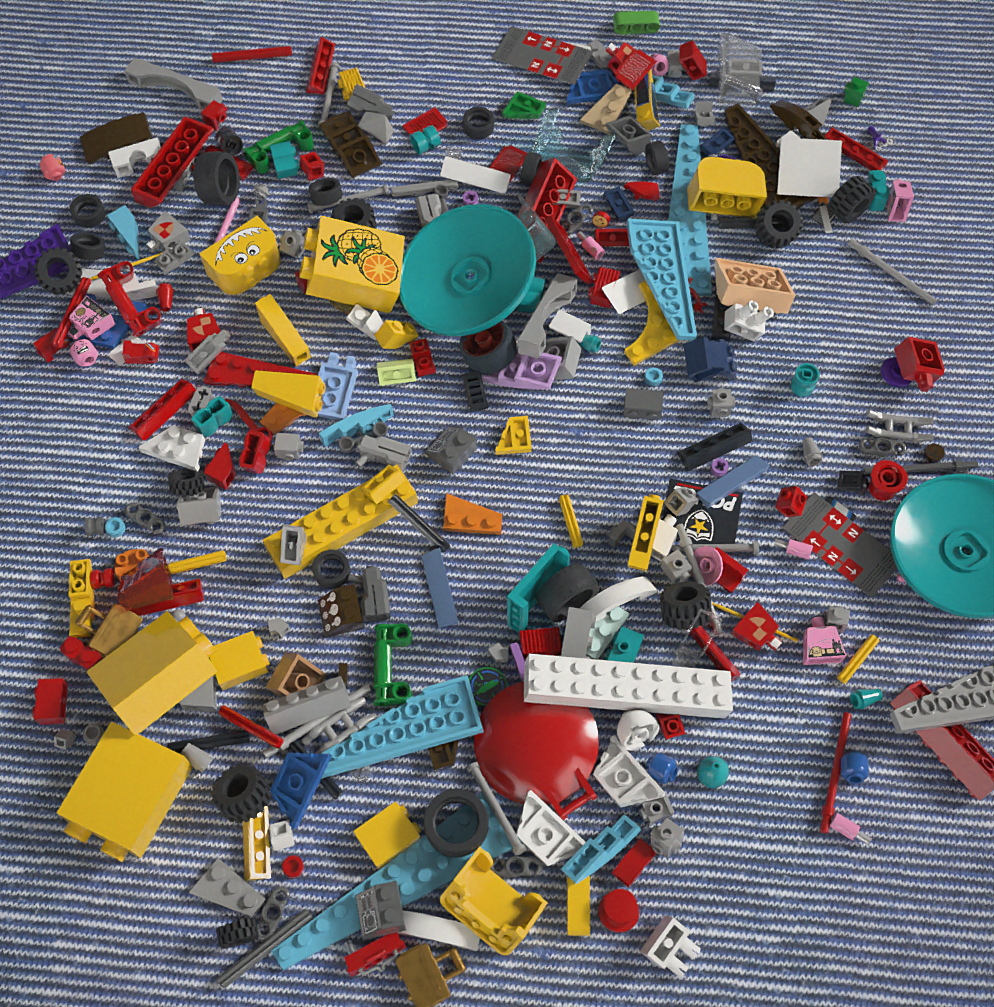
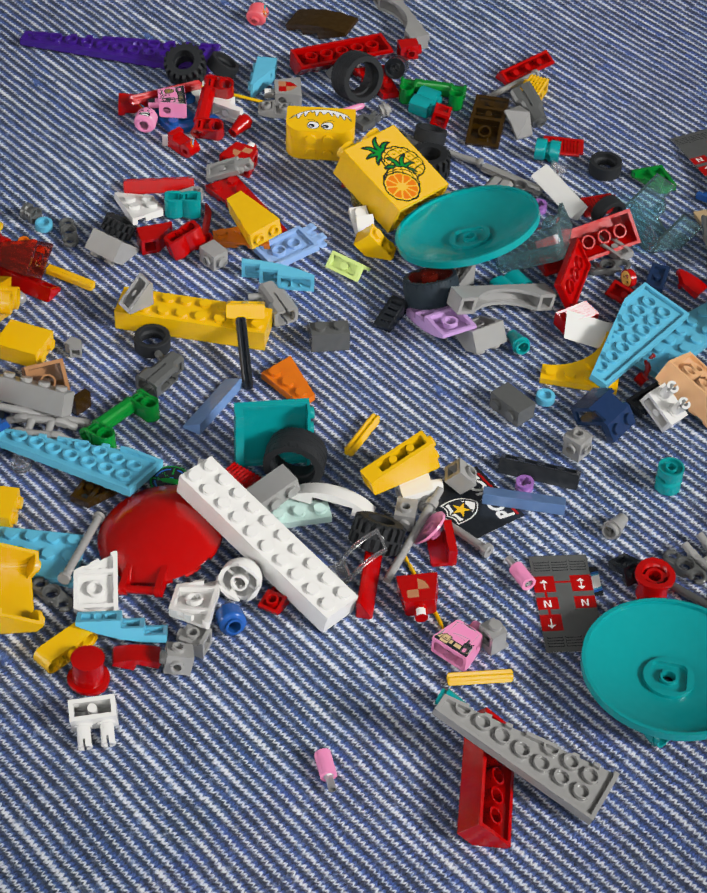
camera: 40 degrees right, 20 degrees down
black tyre [70,194,105,228] -> none
white arch [108,137,161,178] -> none
red axle [212,46,292,63] -> none
yellow slope [255,294,311,367] -> none
dark brown slope [318,584,364,638] -> none
flat silver bar [339,422,388,453] -> none
red slope [409,338,436,377] -> none
black tyre [424,788,489,858] -> none
yellow wing [495,416,532,455] -> none
white panel [549,309,591,343] -> none
bright pink piece [577,231,605,260] -> none
teal brick [604,626,644,663] -> none
teal helmet [697,756,729,788] -> none
red brick [775,486,807,517] -> none
red bar [820,712,852,834] -> none
blue head [841,751,869,784] -> none

